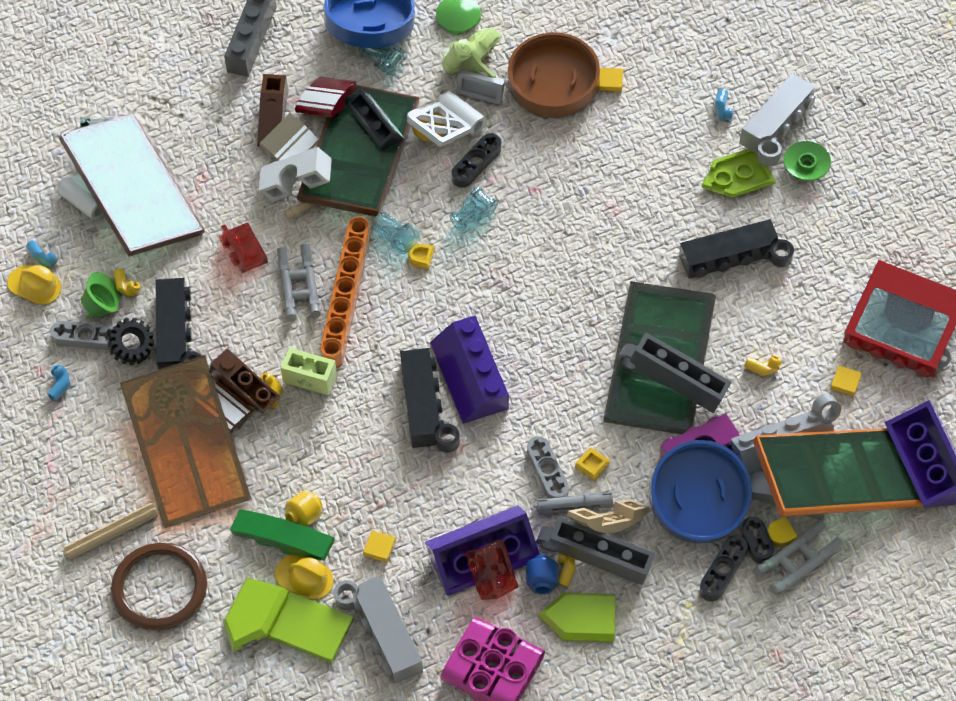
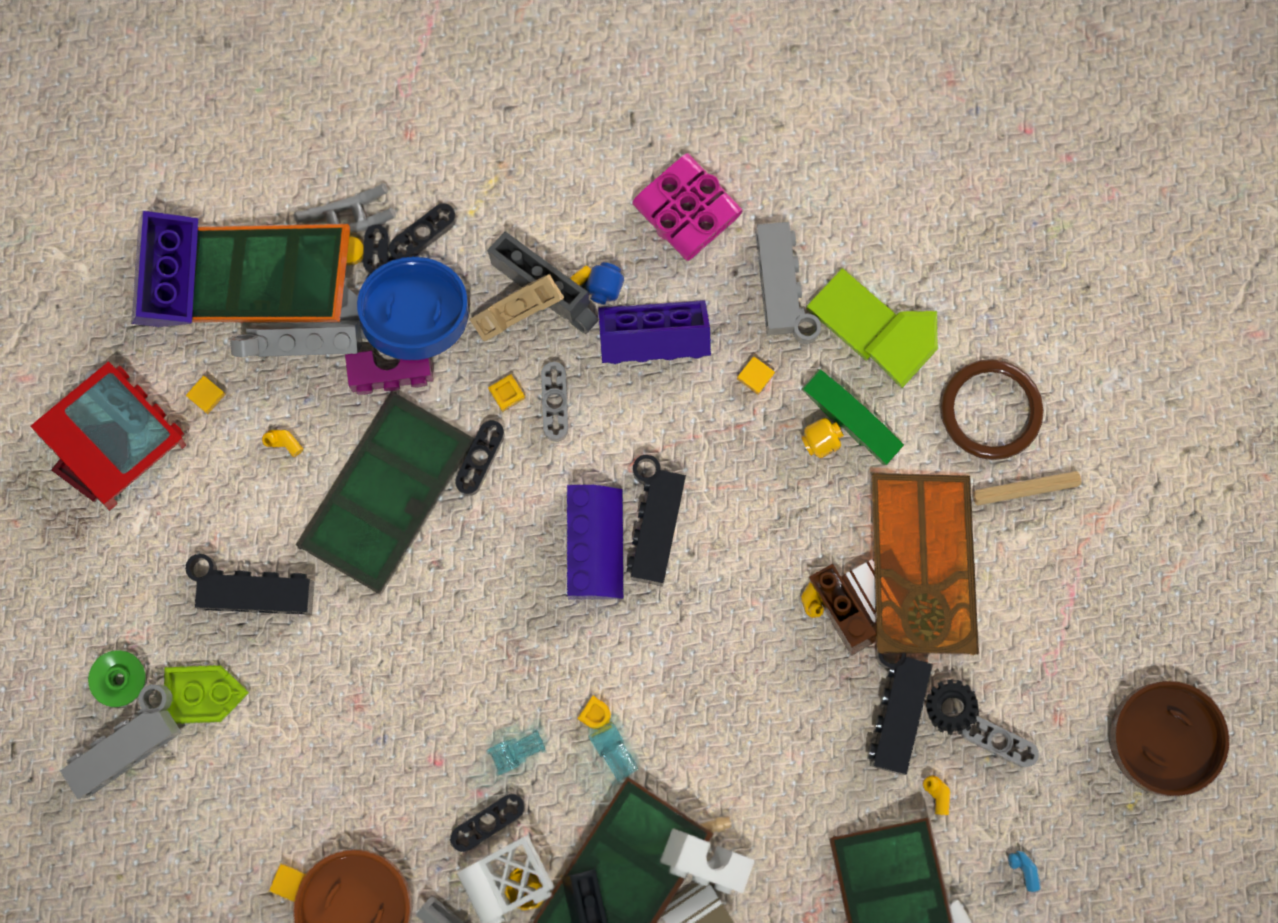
camera: 165 degrees left, 20 degrees up
yellow piece [7,265,62,305] -> none
dark azure arm [47,365,70,402] -> none
bright green piece [81,272,121,319] -> none
clear red bracket [219,222,268,273] -> none
yellow piece [275,555,334,600] -> none
light grey piece [277,244,321,322] -> none
yellowish green brick [280,348,337,396] -> none
orange beam [321,217,370,368] -> none
clear red bracket [465,540,519,600] -> none
light grey pin [537,492,614,515] -> none
lime tile [537,592,615,642] -> none
dark grey hinge [617,332,732,414] -> none
dark azure arm [715,89,733,121] -> none
none -> black beam [455,420,505,496]

